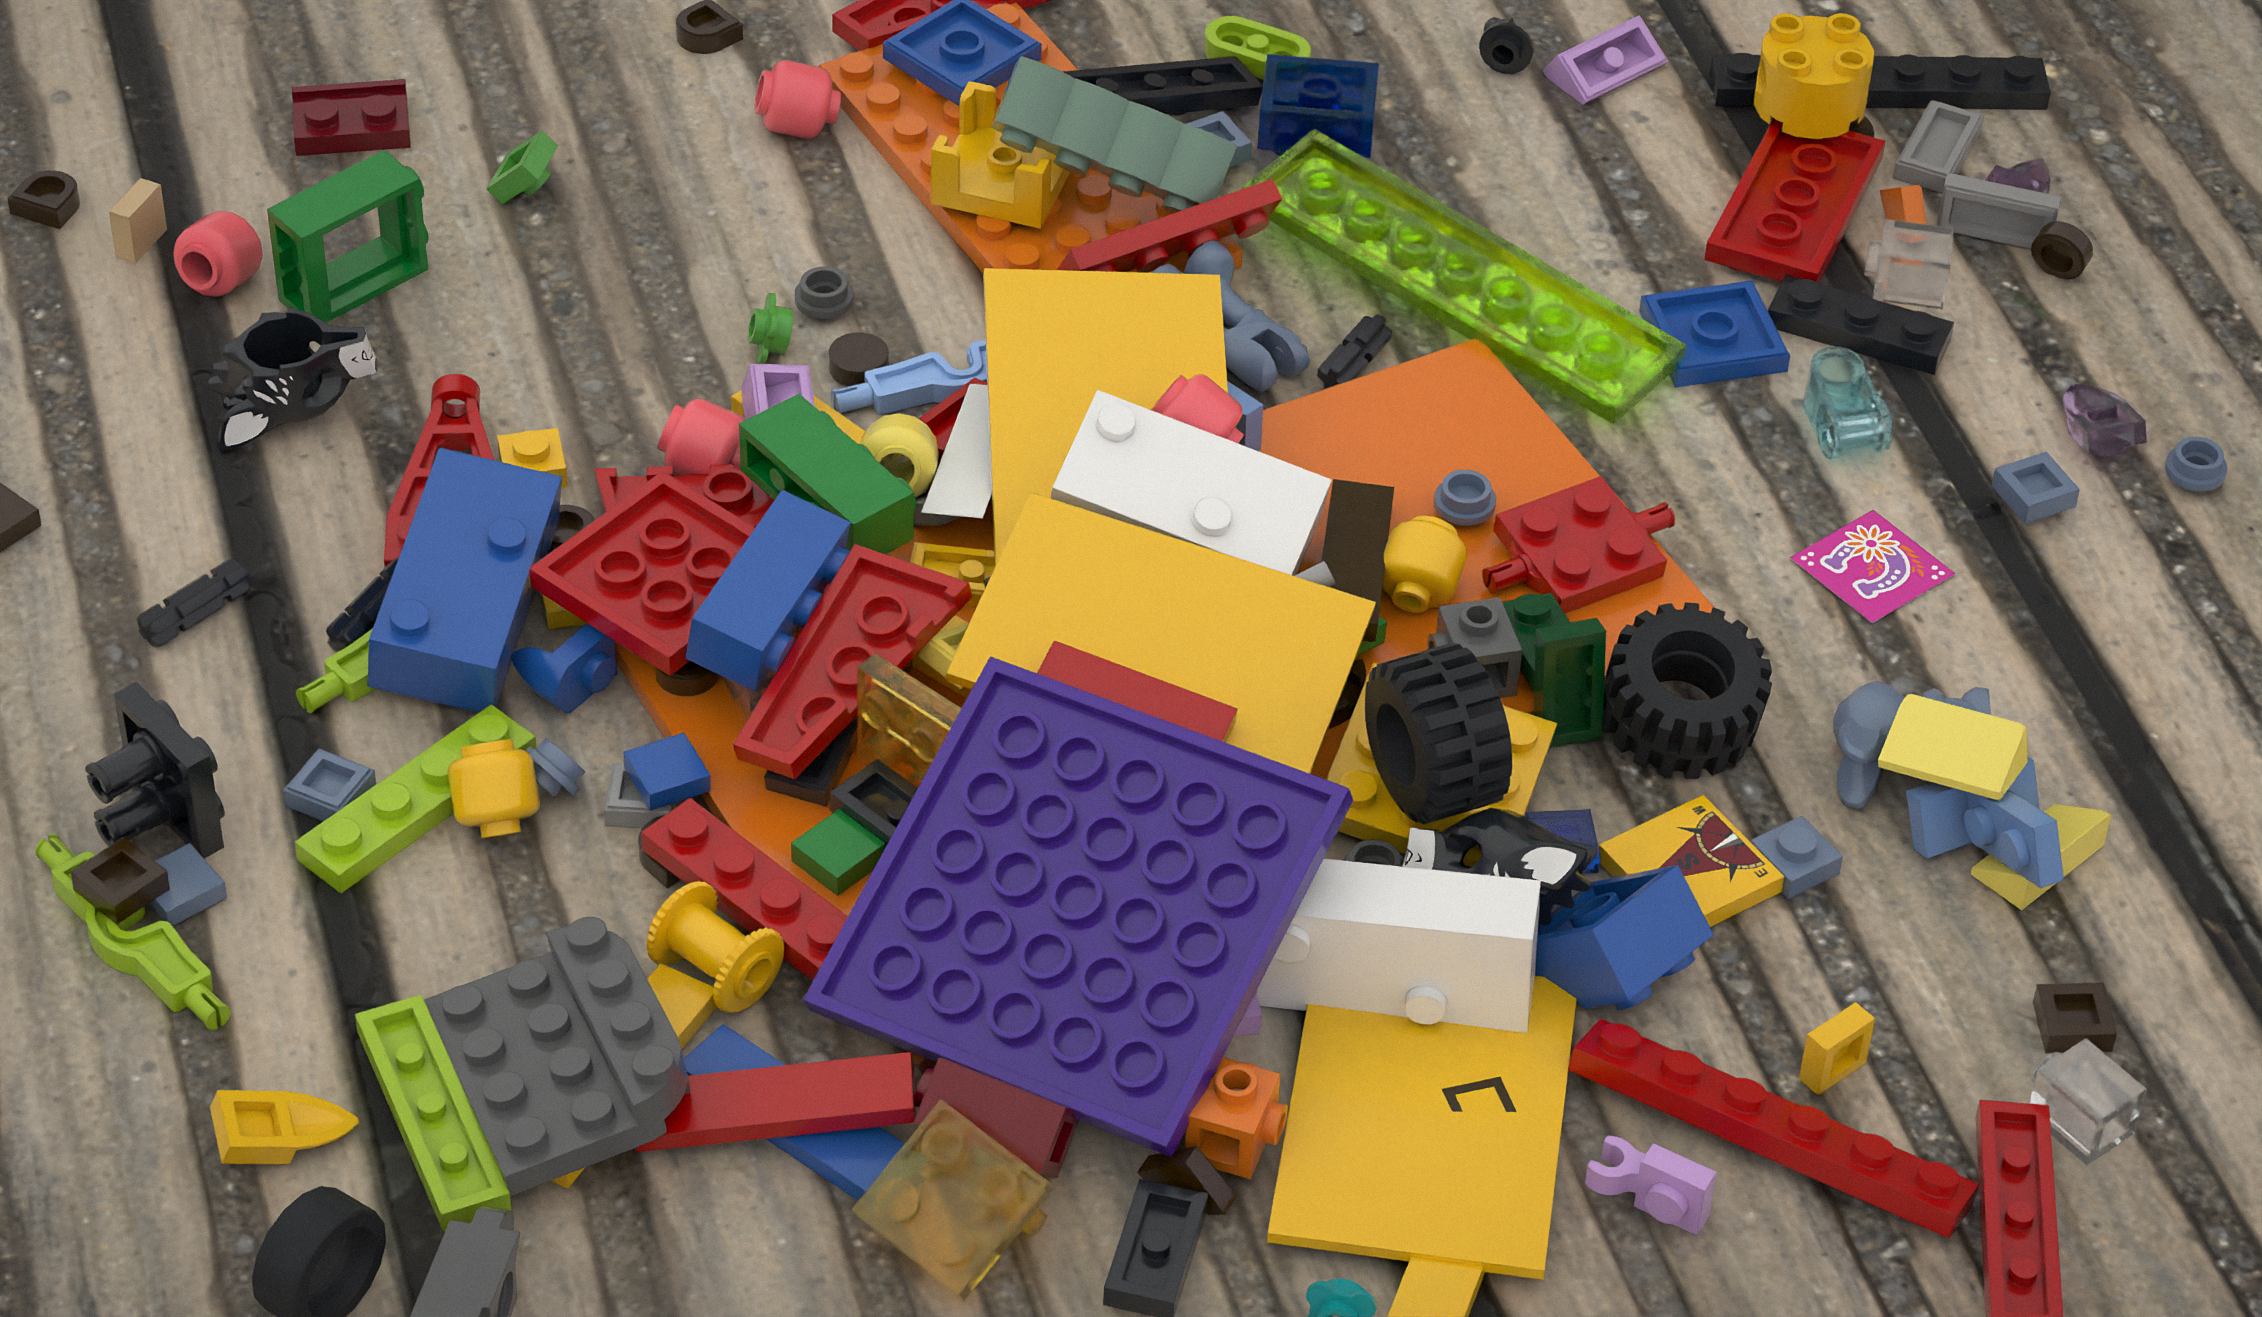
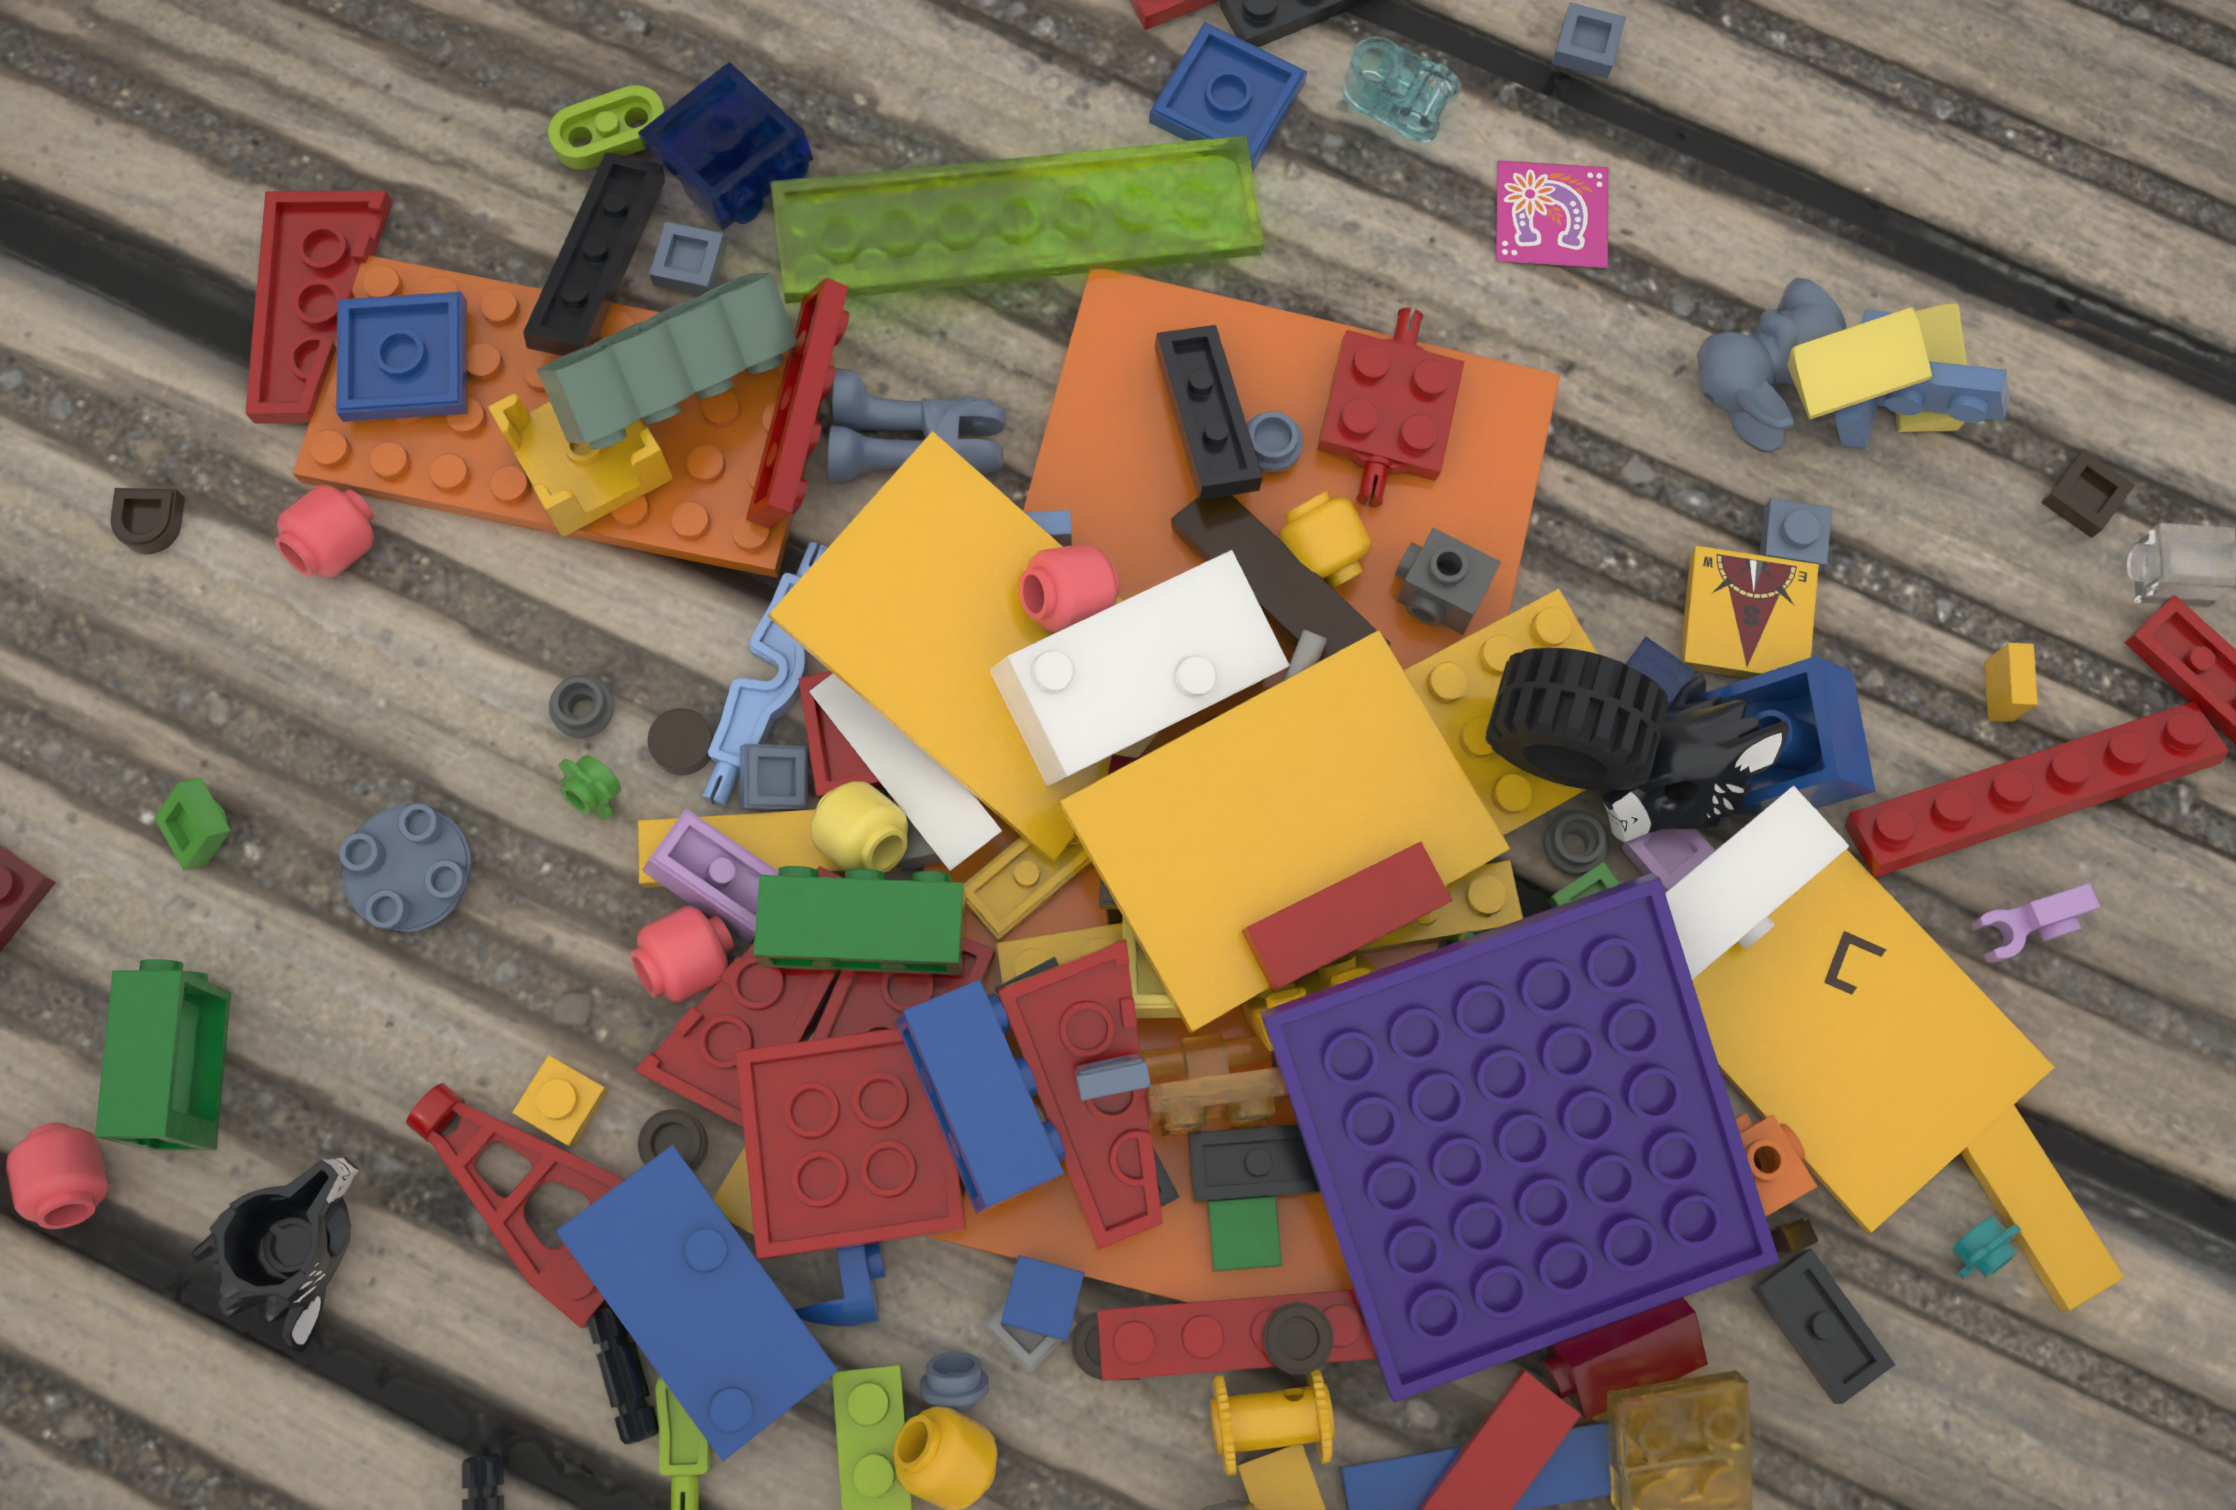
camera: 50 degrees left, 30 degrees up
black piece [1317,314,1392,389] -> none
dark green bracket [1502,593,1606,748] -> none
black tyre [1603,602,1772,779] -> none
none -> sand blue dish [339,803,472,933]
none -> sand blue tile [739,744,808,811]
none -> sand blue tile [1074,1053,1151,1101]
none -> black plate [1154,325,1263,500]
none -> dark brown tile [1262,1302,1333,1374]

